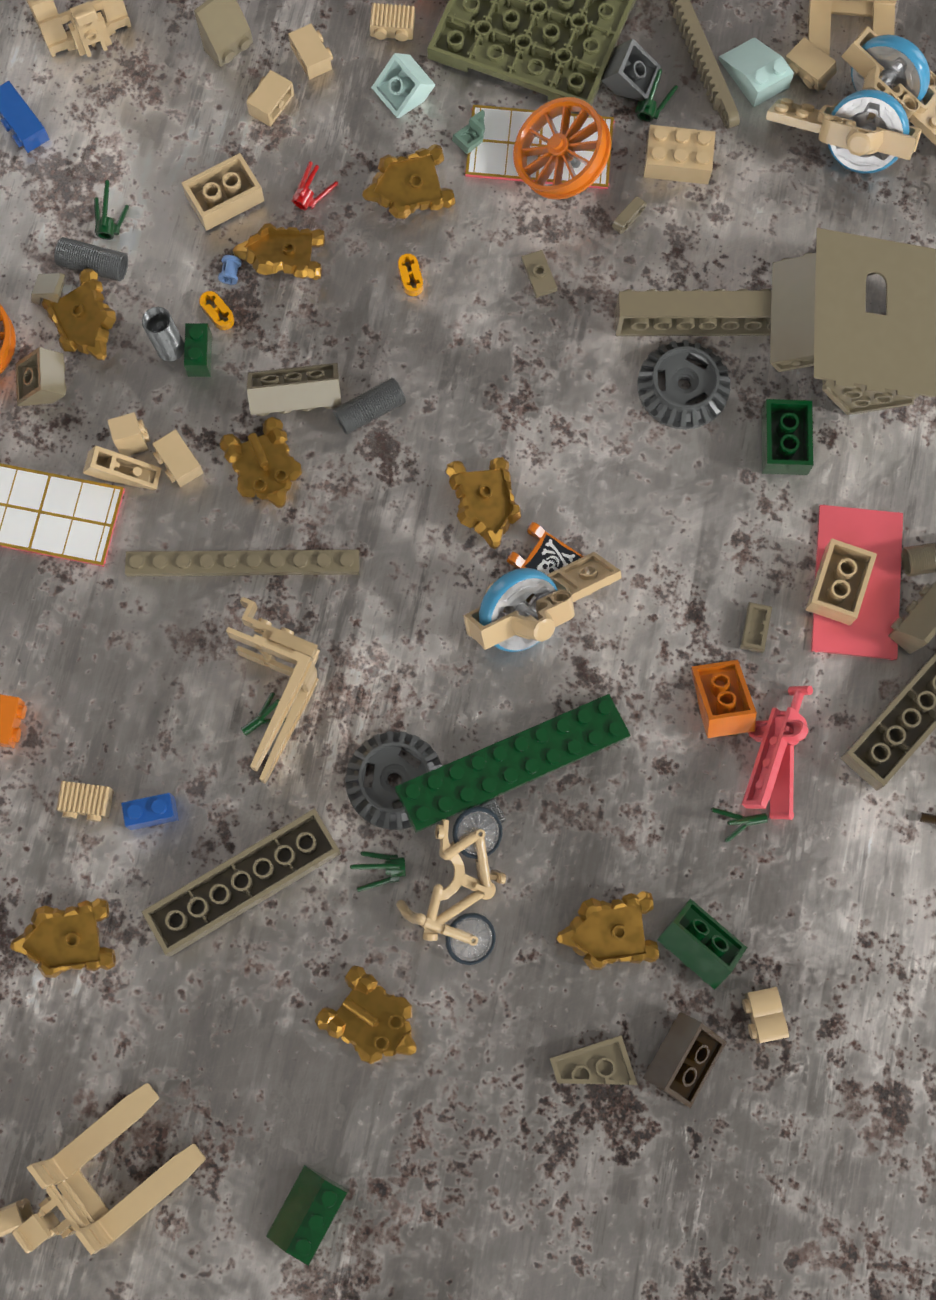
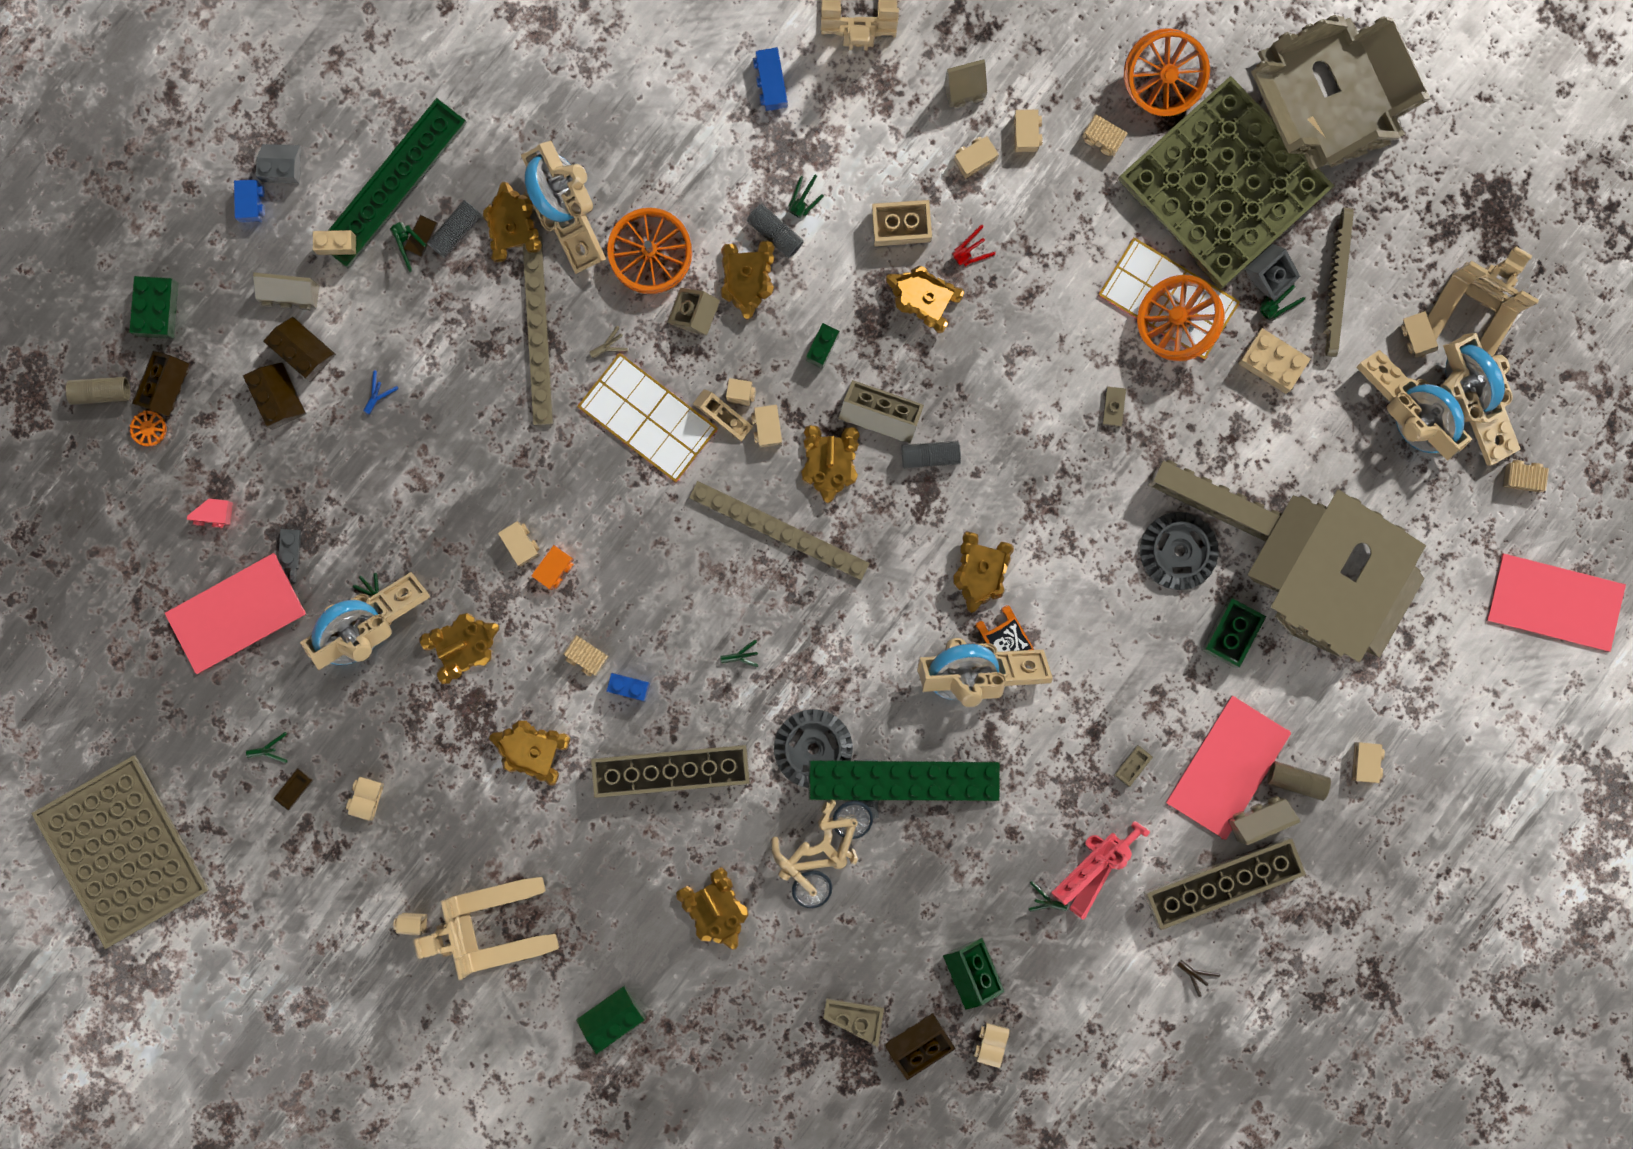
camera: 25 degrees right, 10 degrees up
dark tan slope [31,273,65,305] -> none
dark grey piece [142,306,185,361] -> none
light orange beam [199,291,234,330] -> none
medium blue bush [218,255,242,285] -> none
tan piece [226,597,320,784] -> none
dark green plant [350,851,406,892] -> none
pearl gold shield [362,144,455,219] -> none
light aqua slope [371,53,435,118] -> none
light orange beam [398,254,423,296] -> none
sand green slope [452,110,485,154] -> none
pearl gold shield [556,891,659,970] -> none
dark tan beam [612,196,647,234] -> none
orange slope [691,660,757,738] -> none
light aqua slope [718,37,794,107] -> none
tan brick [805,539,877,625] -> none

